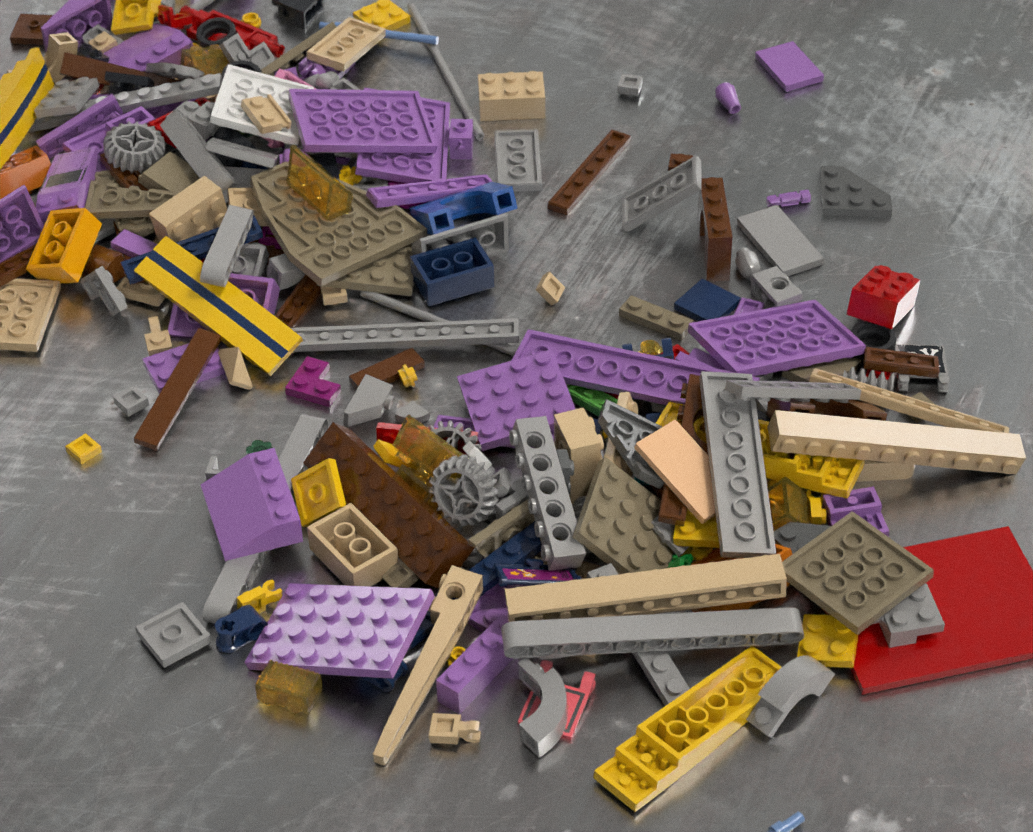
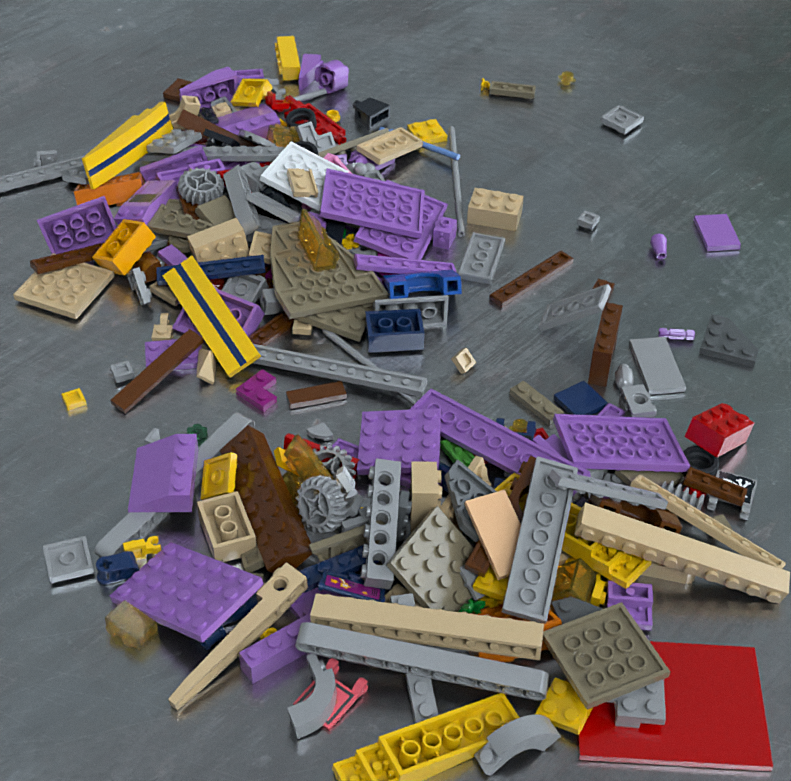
camera: 15 degrees right, 0 degrees up
light grey beam [200,205,254,287] -> none
light grey slope [343,374,395,427] -> none
yellow plate [397,364,418,388] -> none
tan plate [429,713,481,744] -> none

